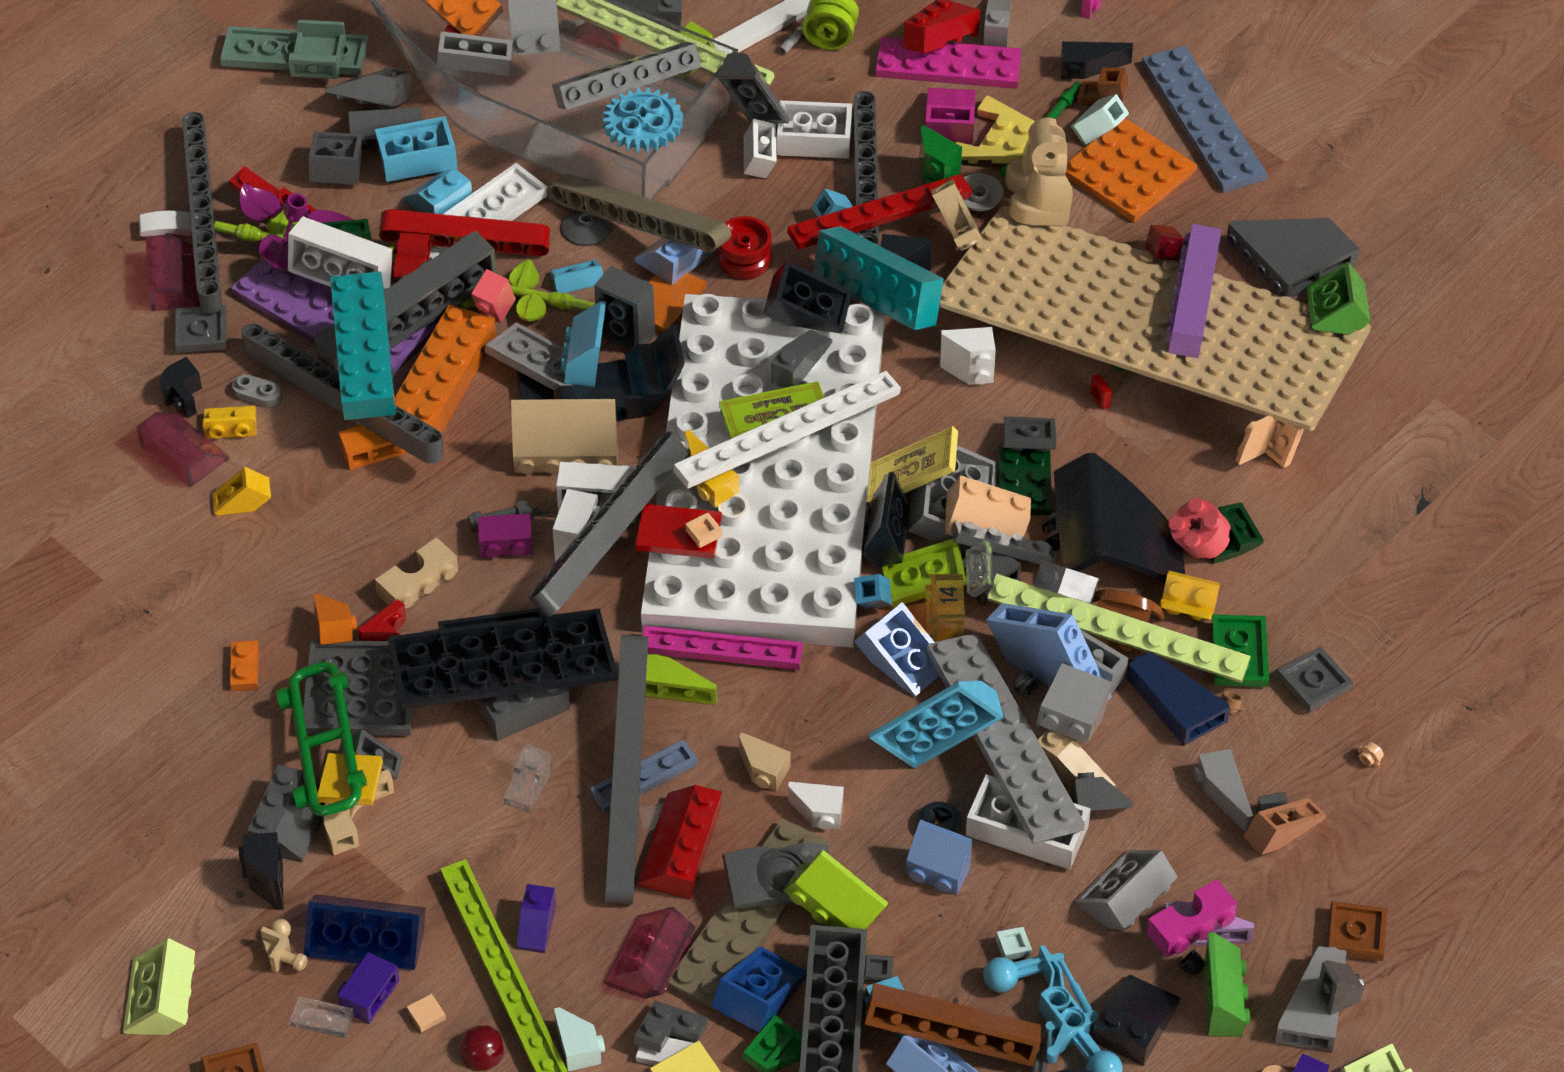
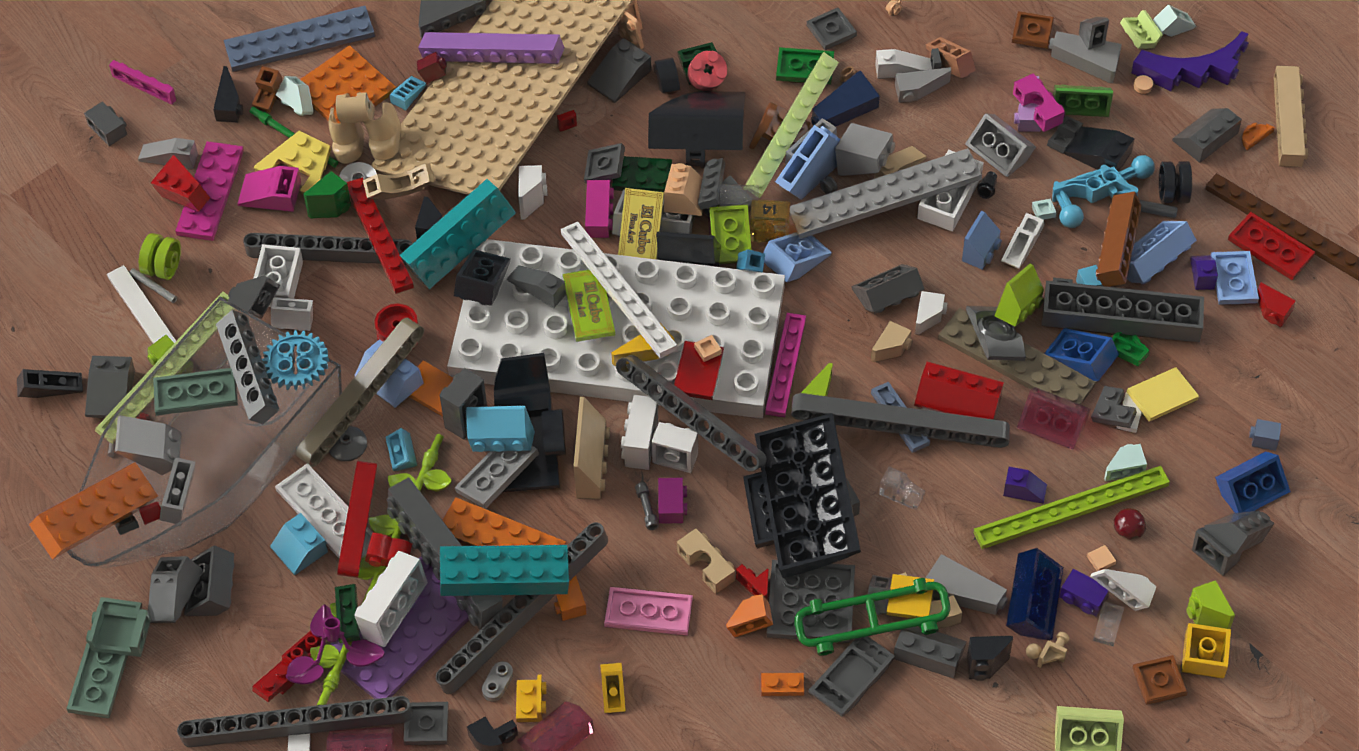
camera: 85 degrees left, 5 degrees up
dark grey slope [309,131,362,185] -> none
medium azure slope [375,116,458,182] -> none
coral brick [472,269,516,324] -> none
medium azure brick [811,189,853,217] -> none
medium azure slope [868,681,1004,768] -> none
black gear [918,802,962,834] -> none
slope [1034,560,1100,604] -> none
dark grey slope [1071,772,1133,811] -> none
yellow bracket [1160,571,1221,621] -> none
none -> pearl dark grey tile [115,515,139,535]
none -> sand green tile [153,368,238,416]
none -> medium azure slope [390,76,427,110]
none -> dark pink brick [585,180,614,238]
none -> dark grey slope [587,38,652,103]
none -> bright pink tile [604,587,693,636]
none -> black brick [653,57,680,93]
none -> dark grey slope [809,636,895,717]
none -> dark grey slope [851,264,925,313]
none -> white slope [875,49,932,79]
none -> light grey slope [926,554,1008,615]
none -> black cone [977,171,997,199]
none -> white slope [1001,213,1044,269]
none -> dark grey slope [1047,116,1083,154]
none -> white slope [1090,569,1157,611]

